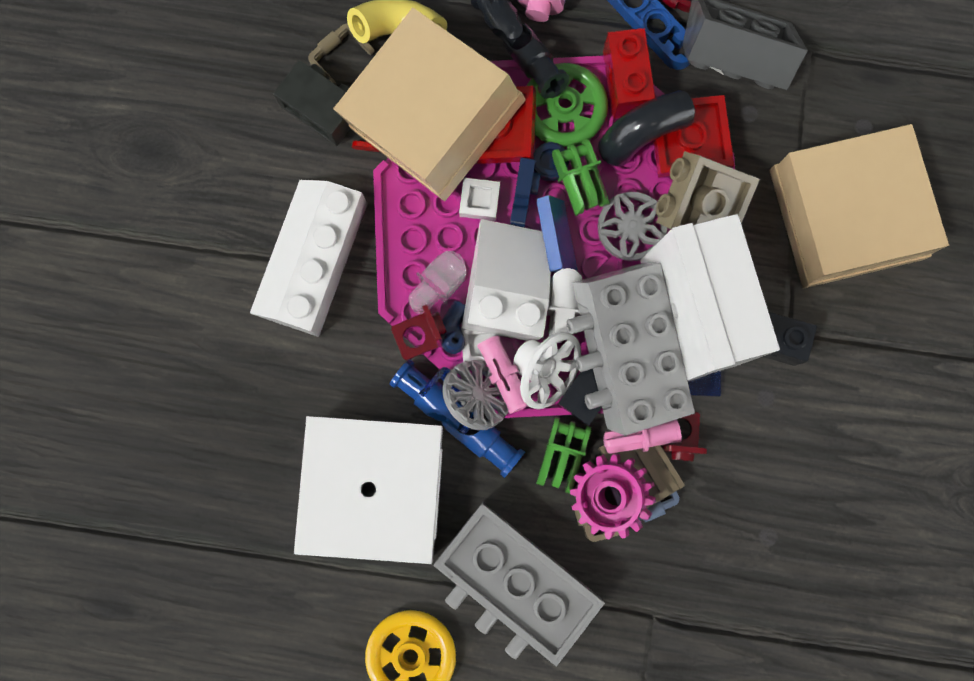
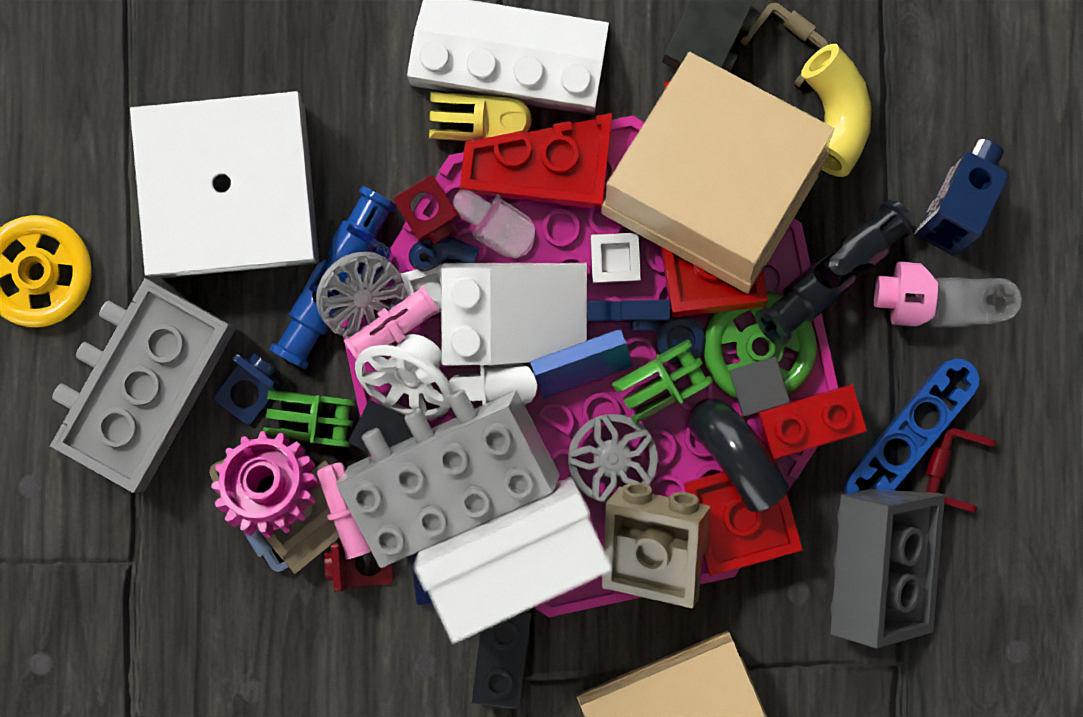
camera: 80 degrees right, 5 degrees up
none -> dark blue bracket [214,353,282,425]
none -> light yellow arm [429,92,532,141]
none -> red wing [459,113,612,209]
none -> dark grey tile [729,356,790,416]

